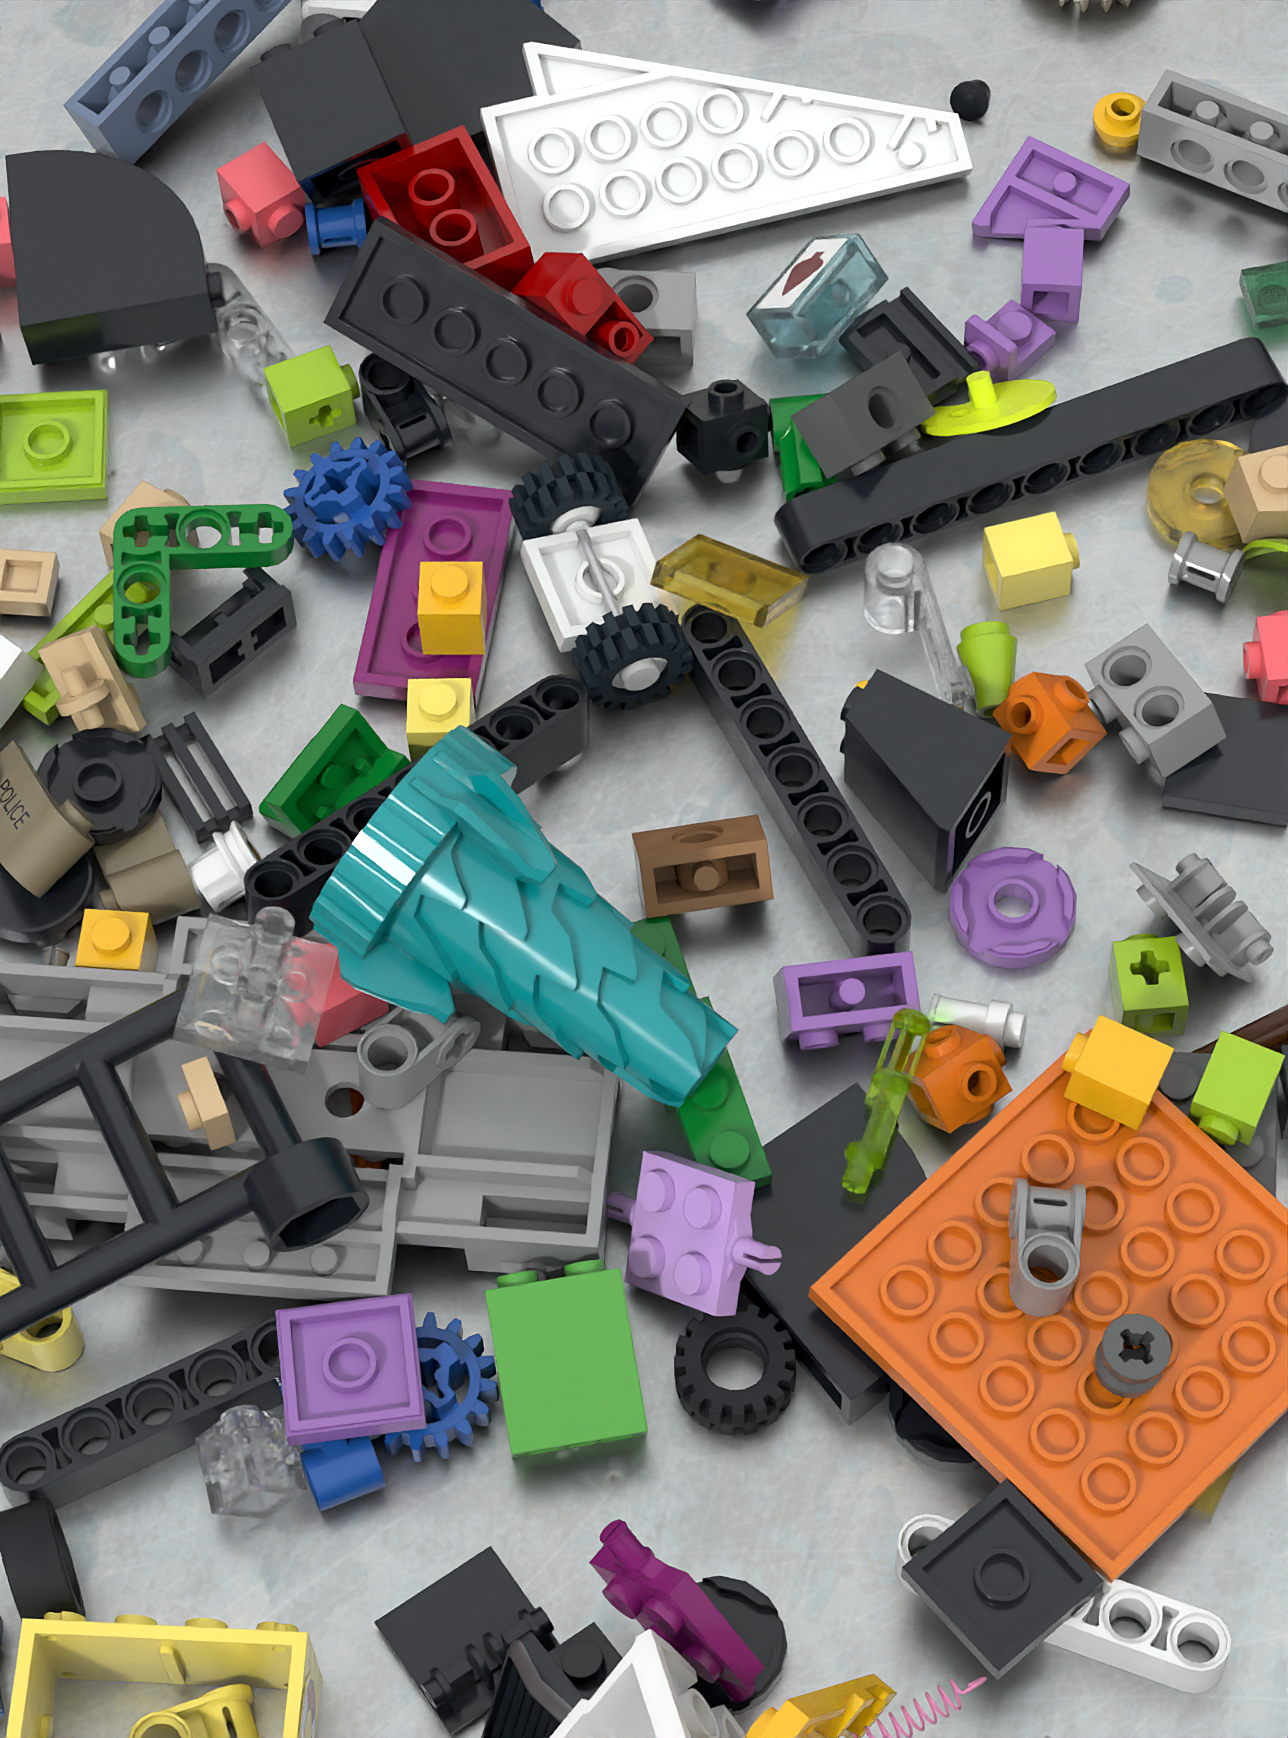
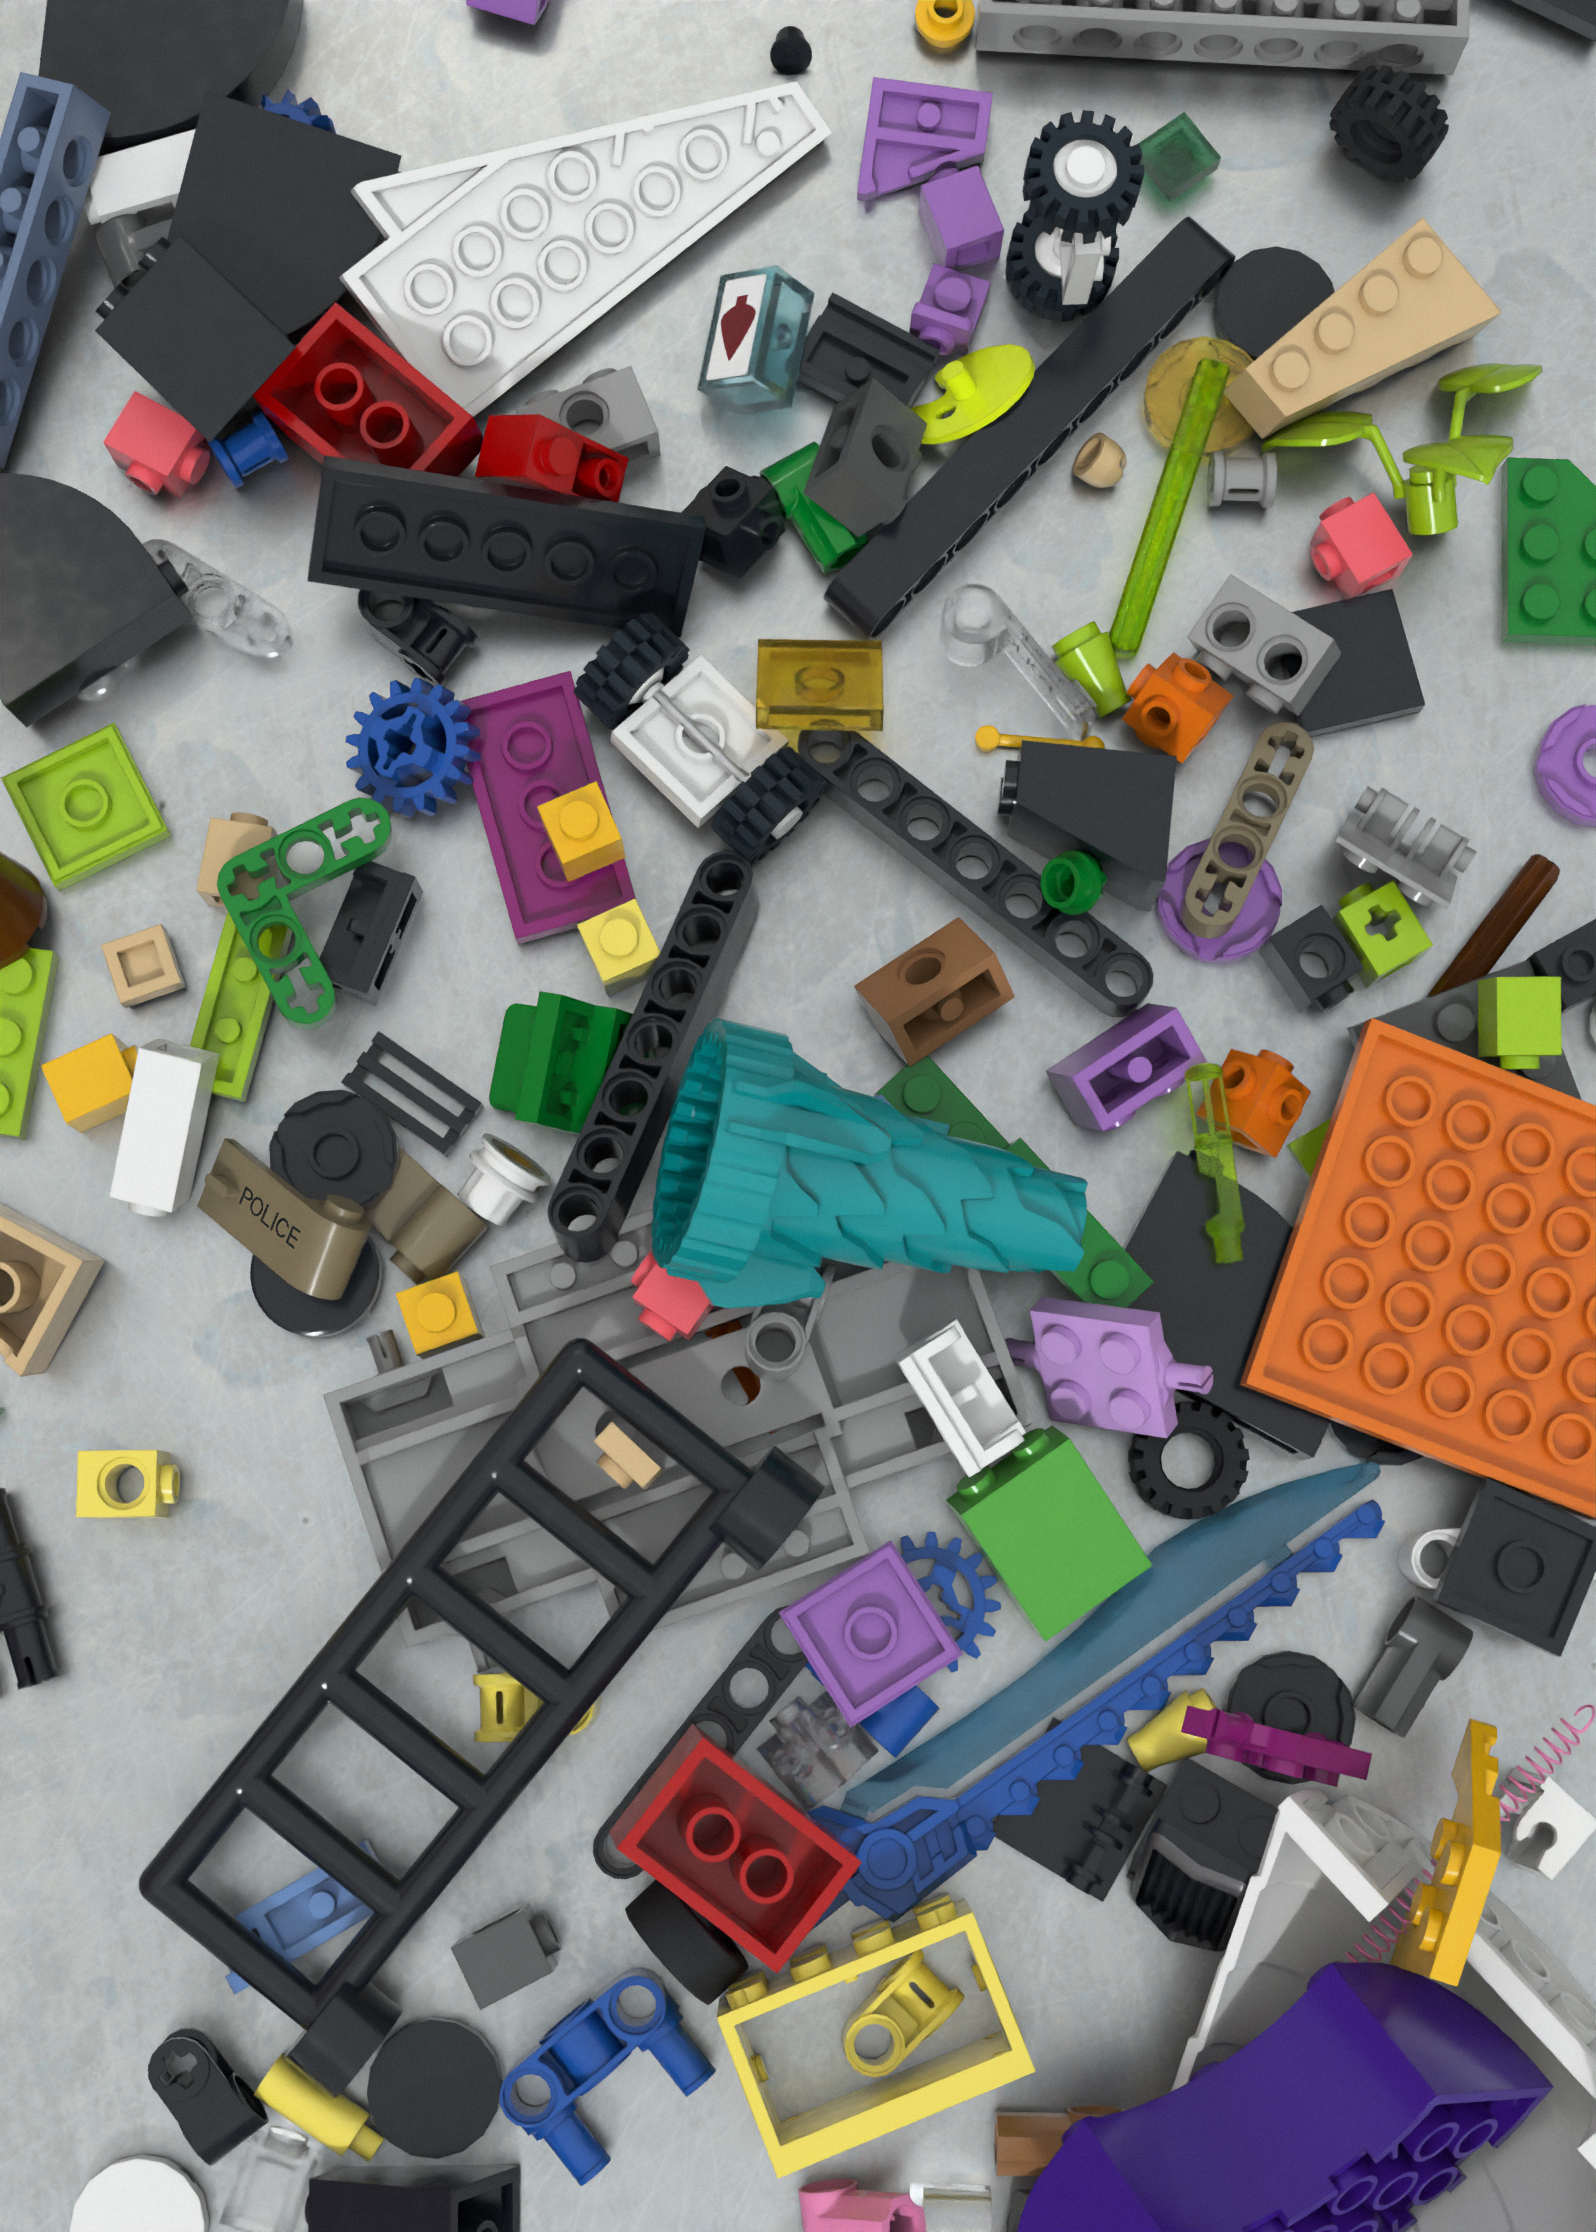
camera: 30 degrees left, 20 degrees up
tan hips [38,624,147,734] -> none
clear plate [173,906,338,1075] -> none
lime brick [263,344,361,448] -> none
white animal [926,993,1027,1053] -> none
light yellow brick [982,511,1080,611] -> none
light grey piece [1008,1177,1086,1317] -> none
yellow brick [1061,1015,1175,1130] -> none
dark grey wheel [1093,1314,1172,1398] -> none
none -> red brick [609,1723,862,1974]
none -> piece [806,1462,1385,1931]
none -> white hinge [893,1318,1026,1478]
none -> black plate [1006,110,1144,321]
none -> green plate [1041,850,1108,915]
none -> tan hinge [1073,432,1127,488]
none -> clear neon green axle [1109,358,1230,656]
none -> light yellow cone [1127,1688,1218,1773]
none -> dark tan beam [1180,722,1314,939]
none -> black brick [1258,905,1364,1013]
none -> dark grey piece [1353,1595,1473,1738]

